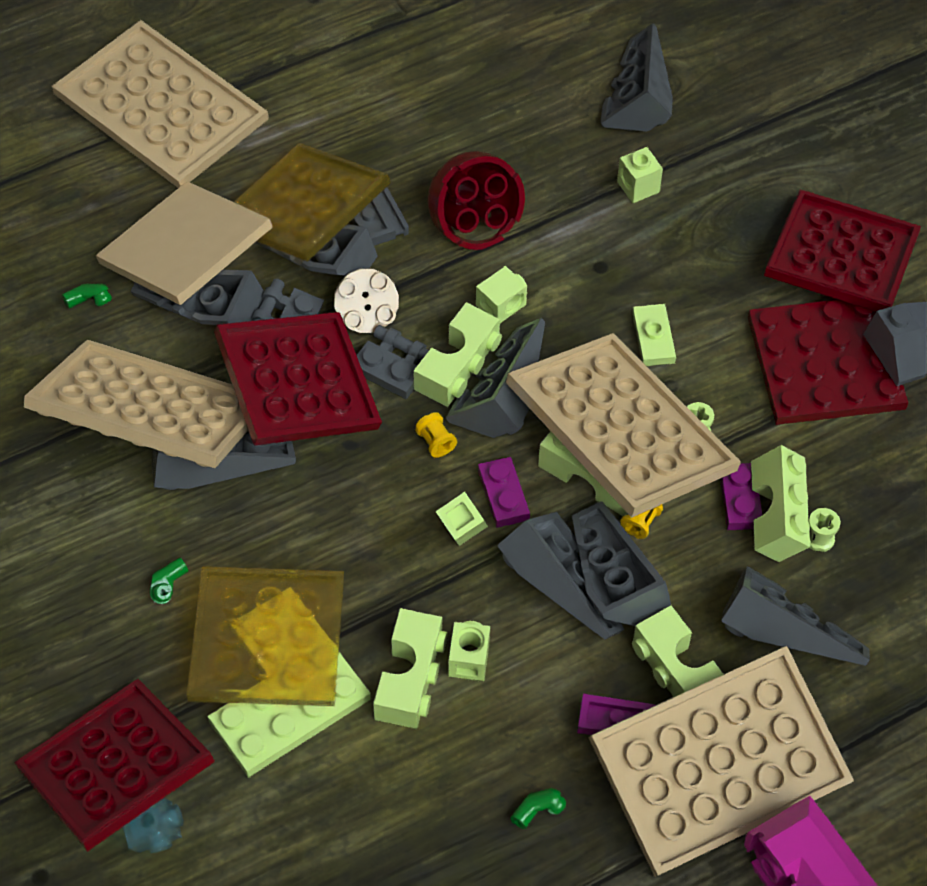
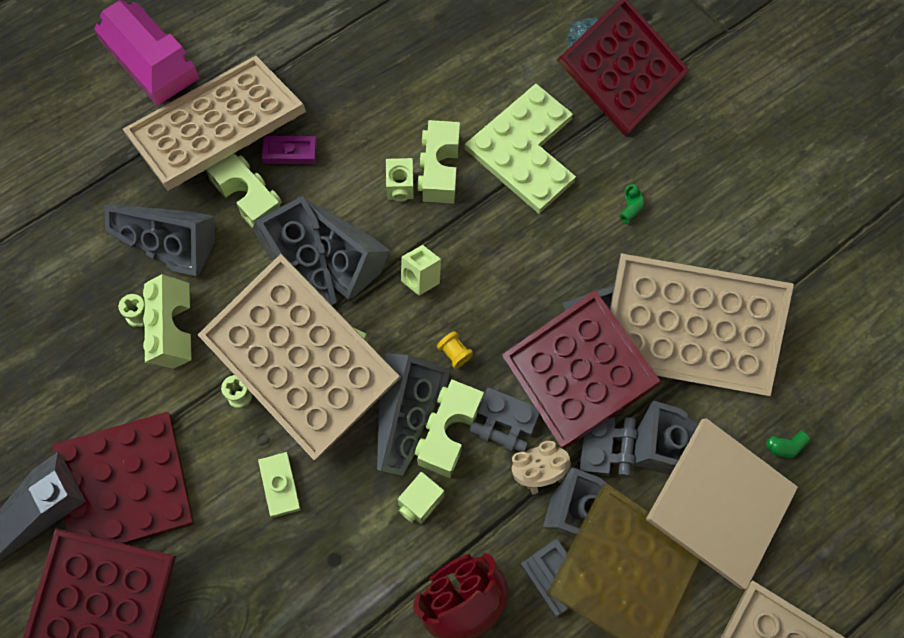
camera: 170 degrees right, 10 degrees up
clear yellow tile [187,567,344,706] -> none
magenta plate [478,457,530,528] -> none
green arm [510,788,566,829] -> none
magenta plate [720,463,762,530] -> none

